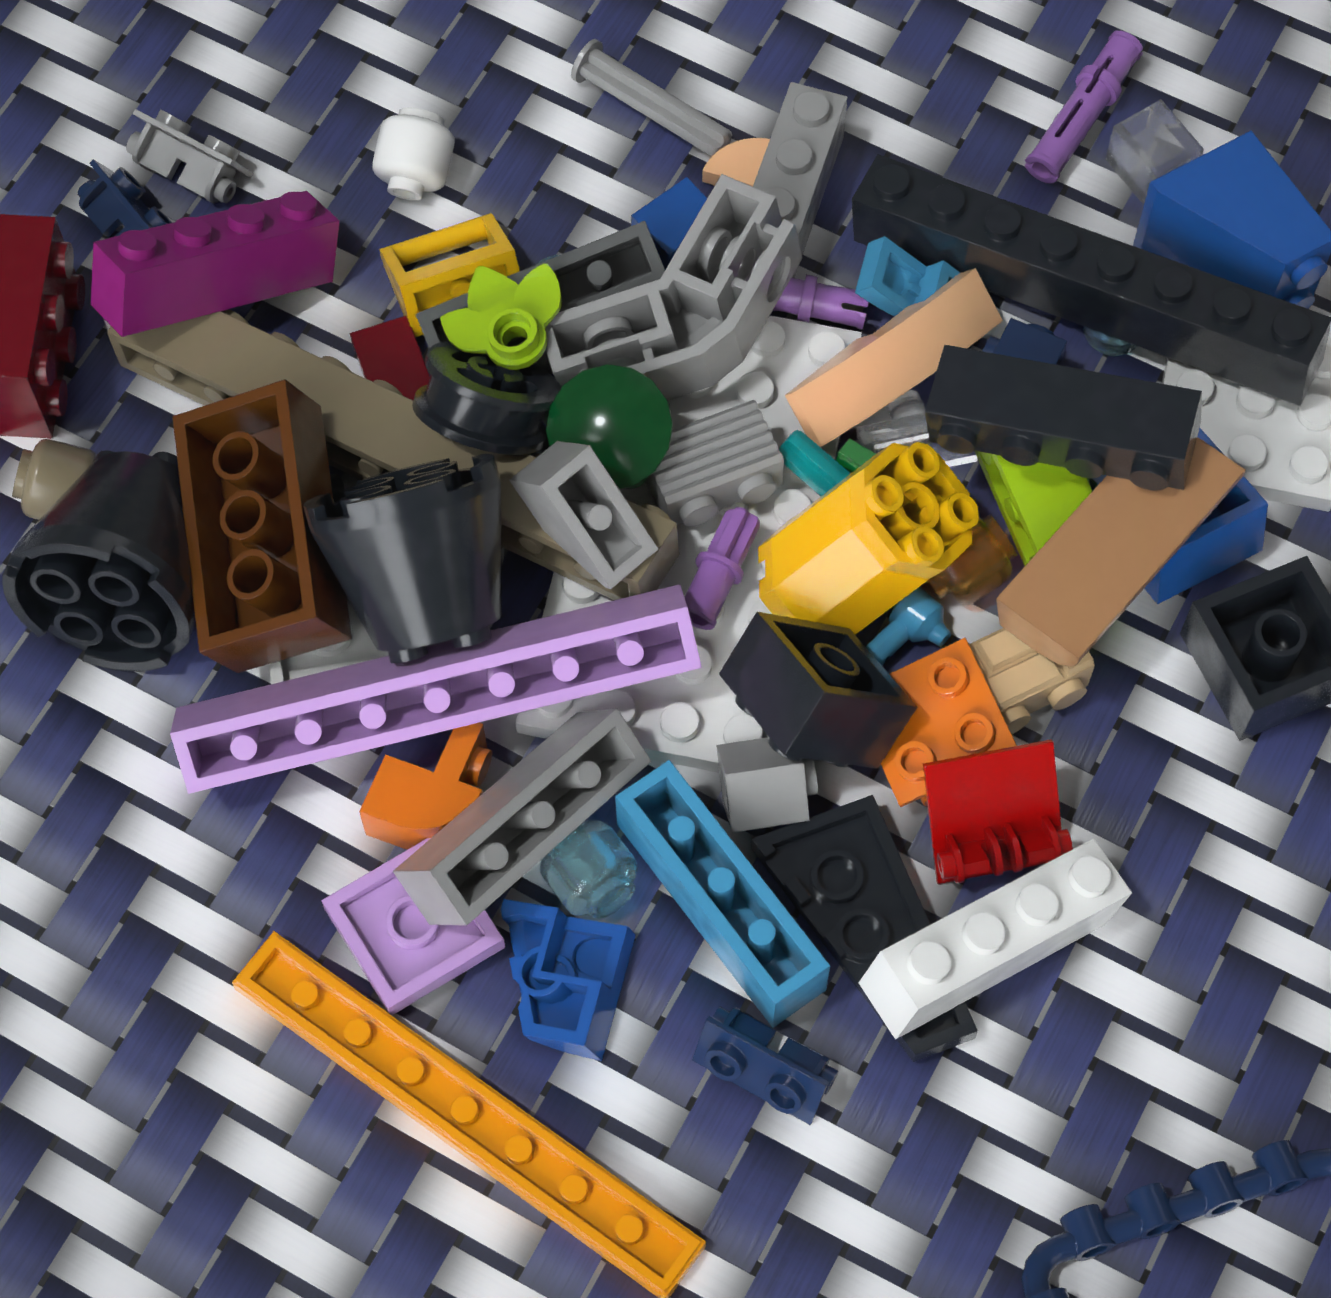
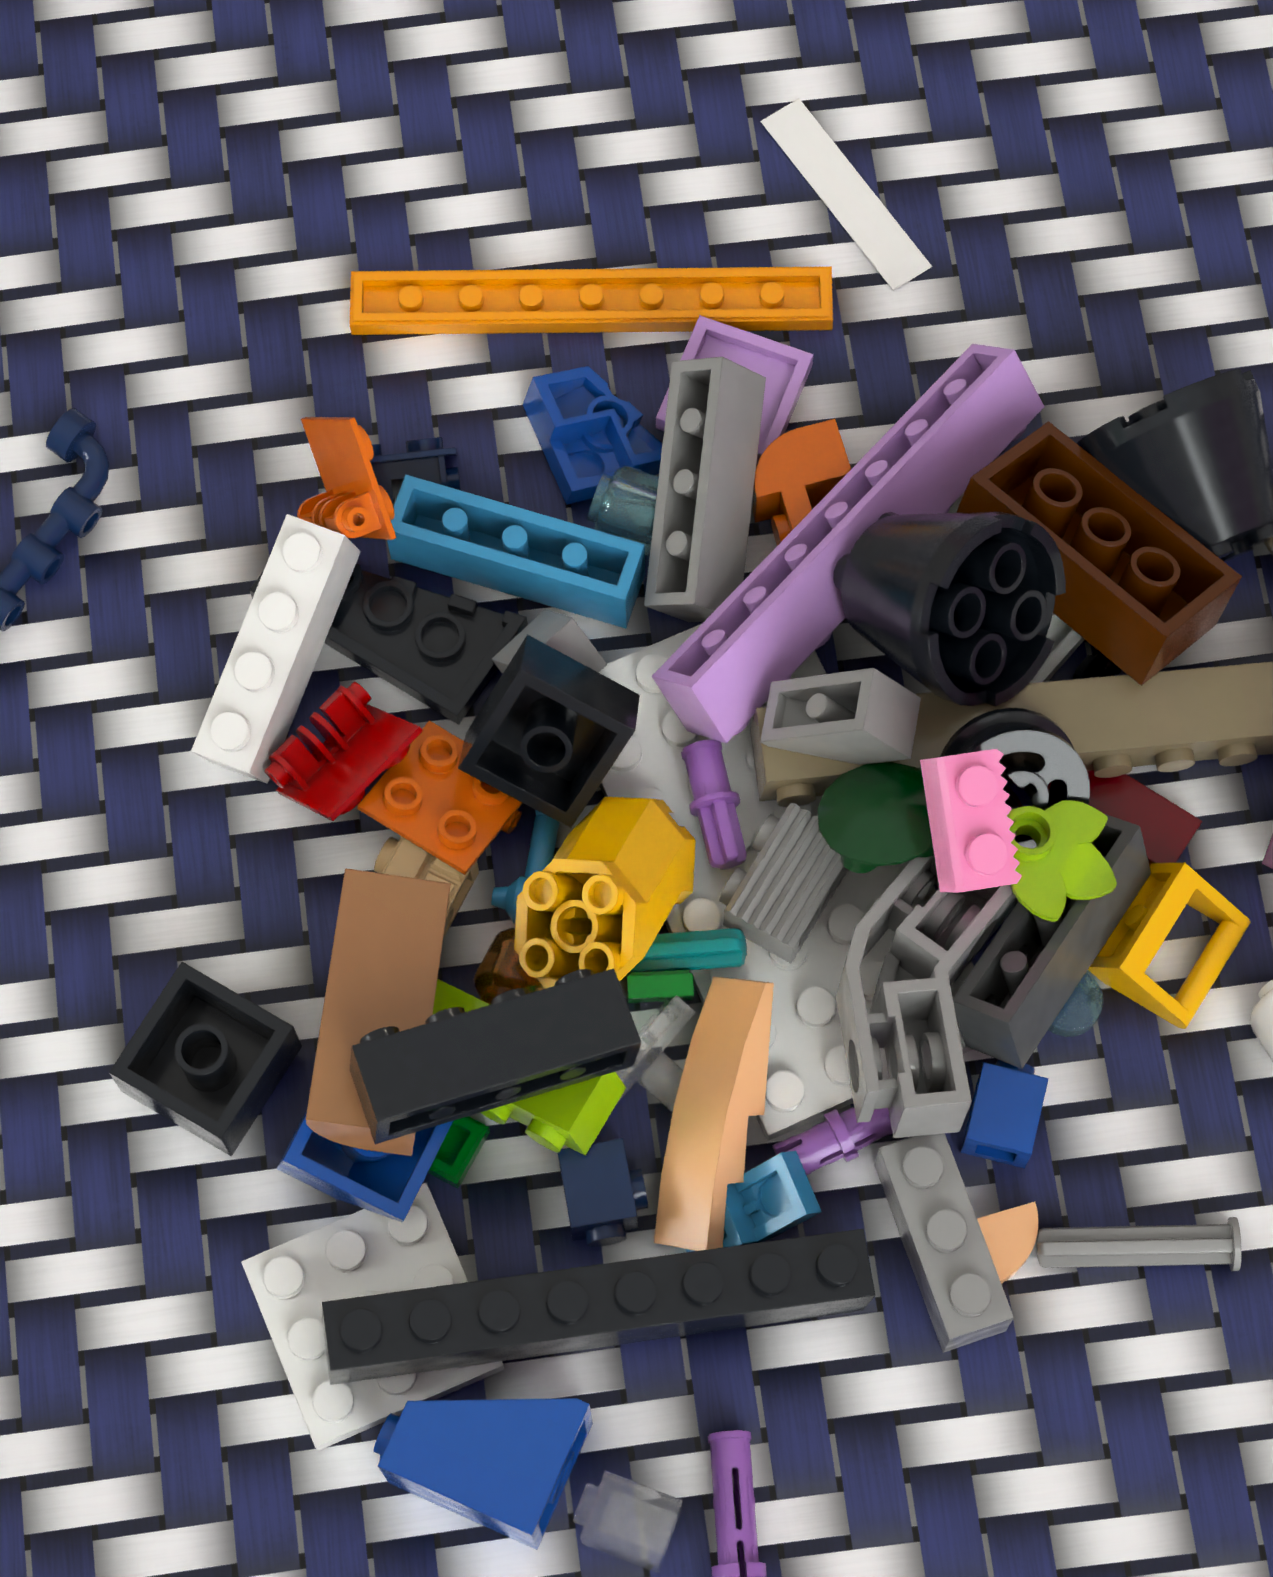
camera: 145 degrees right, 5 degrees up
none -> orange hinge [297,417,396,540]
none -> white sticker [760,98,932,291]
none -> bright pink brick [920,749,1022,893]

